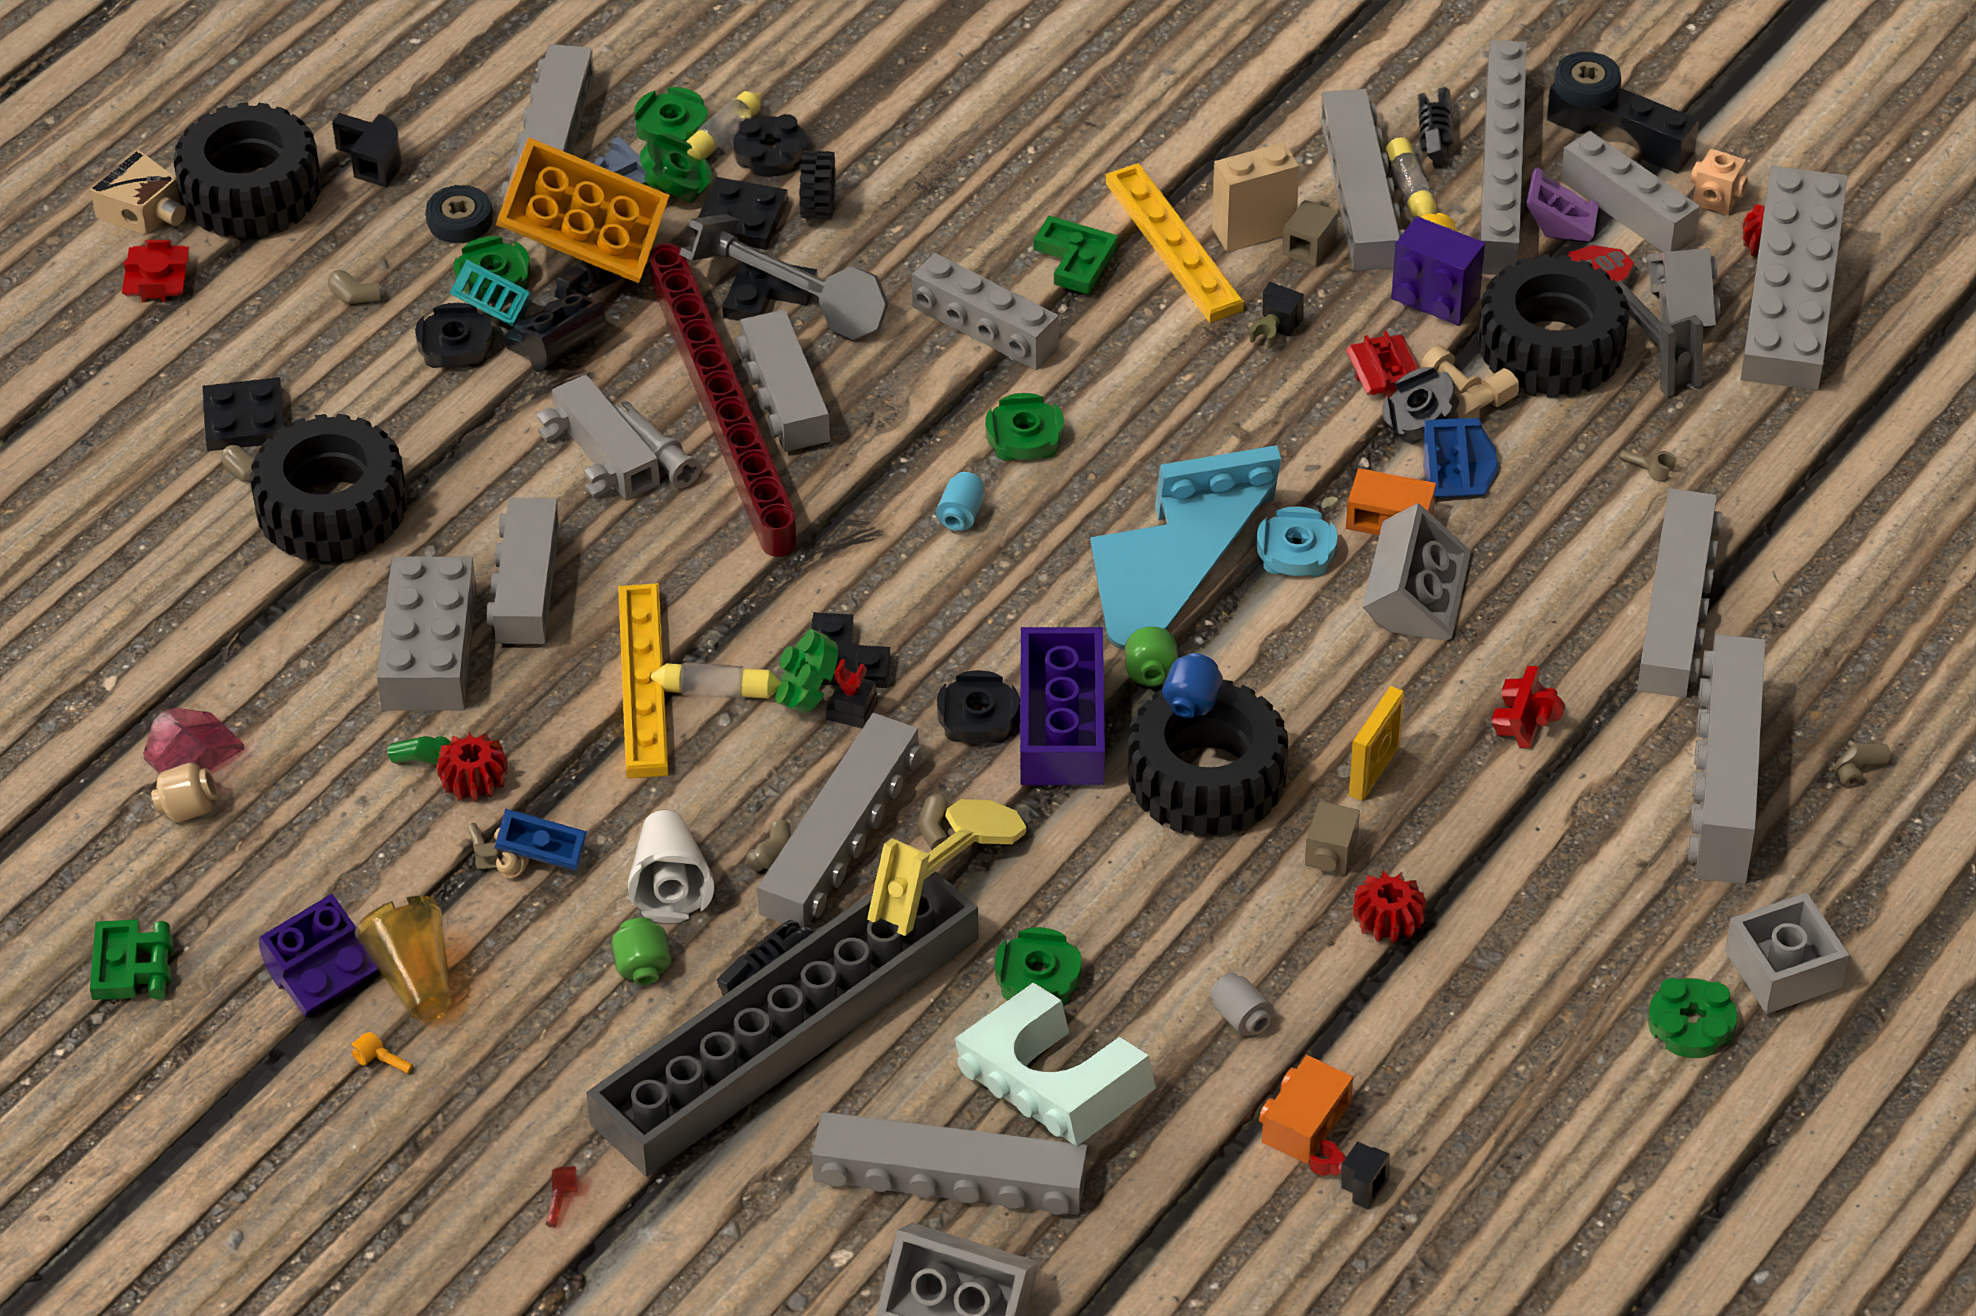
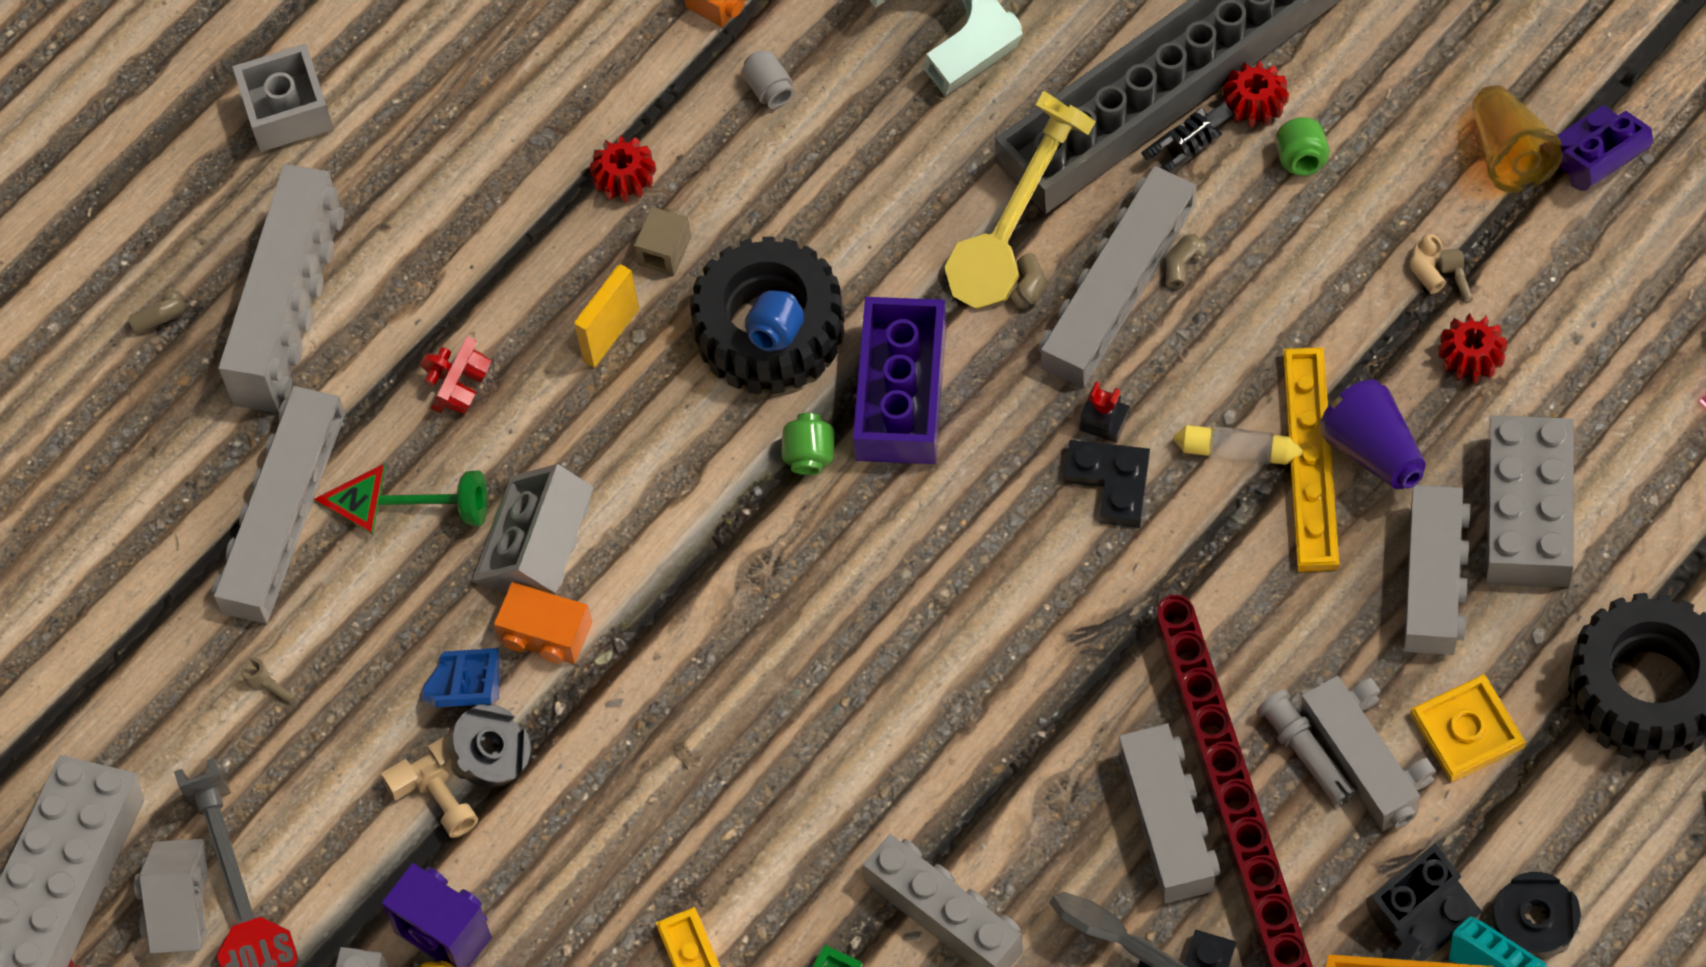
camera: 170 degrees left, 15 degrees up
light orange hand [352,1032,413,1074] -> none
green arm [388,736,451,765] -> none
blue slope [494,808,587,871] -> none
white cone [628,810,714,923] -> none
green plate [775,629,838,714] -> none
medium azure brick [936,472,985,531] -> none
black plate [937,670,1020,743] -> none
green plate [985,393,1064,461] -> none
green plate [995,927,1082,1005] -> none
medium azure piece [1090,445,1281,649] -> none
black piece [1250,282,1304,349] -> none
medium azure plate [1257,507,1338,577] -> none
red piece [1346,331,1419,398] -> none
black tyre [1478,255,1629,398] -> none
green plate [1648,978,1737,1058] -> none
none -> green piece [314,464,488,535]
none -> red gear [1222,60,1289,128]
none -> dark purple cone [1320,379,1426,489]
none -> yellow tile [1410,674,1526,783]

